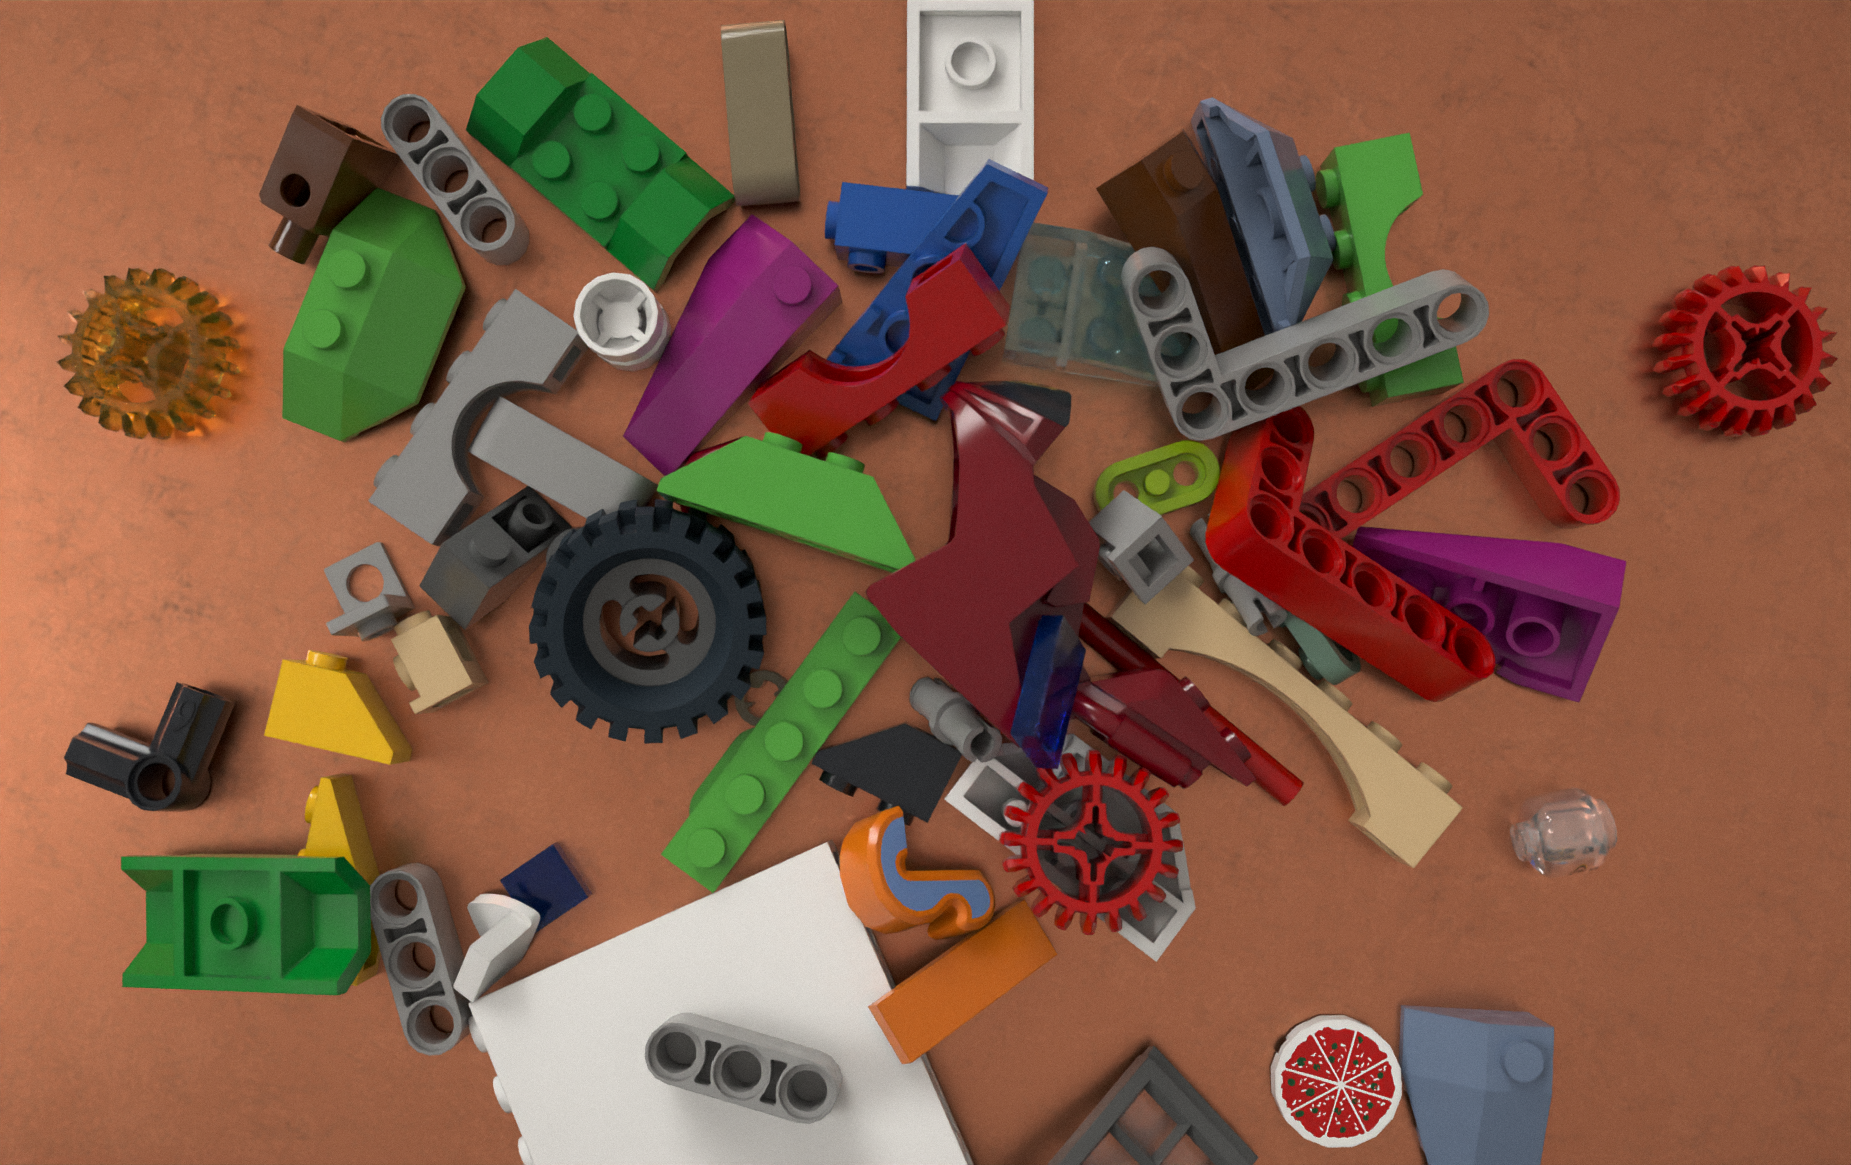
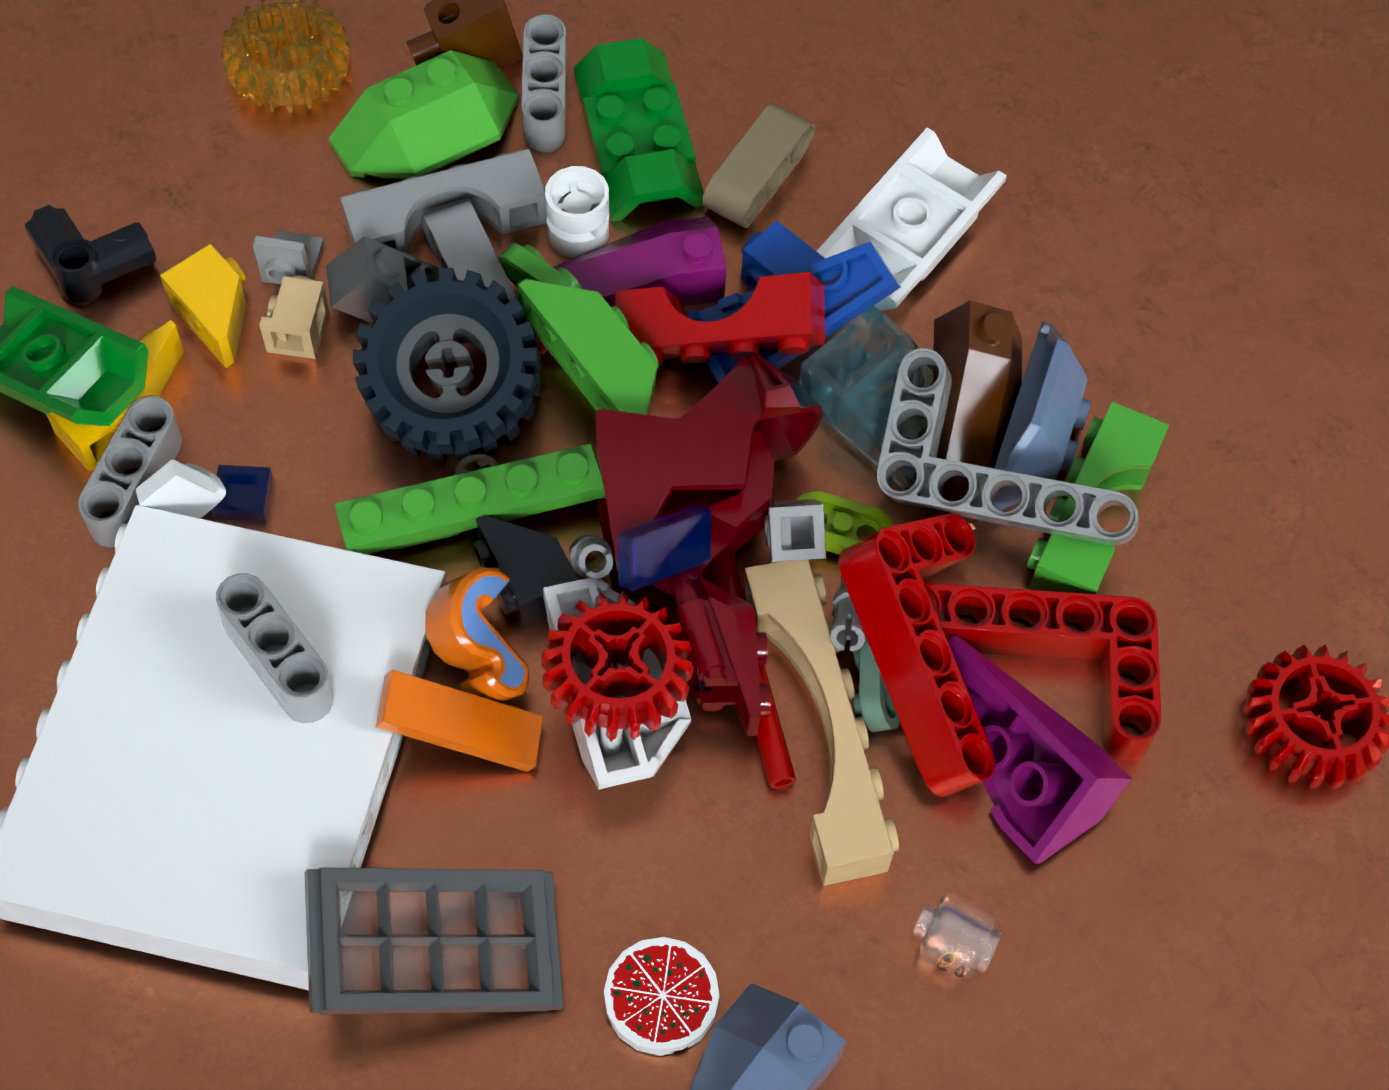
camera: 30 degrees right, 25 degrees down
none -> bright green plate [497,243,581,289]

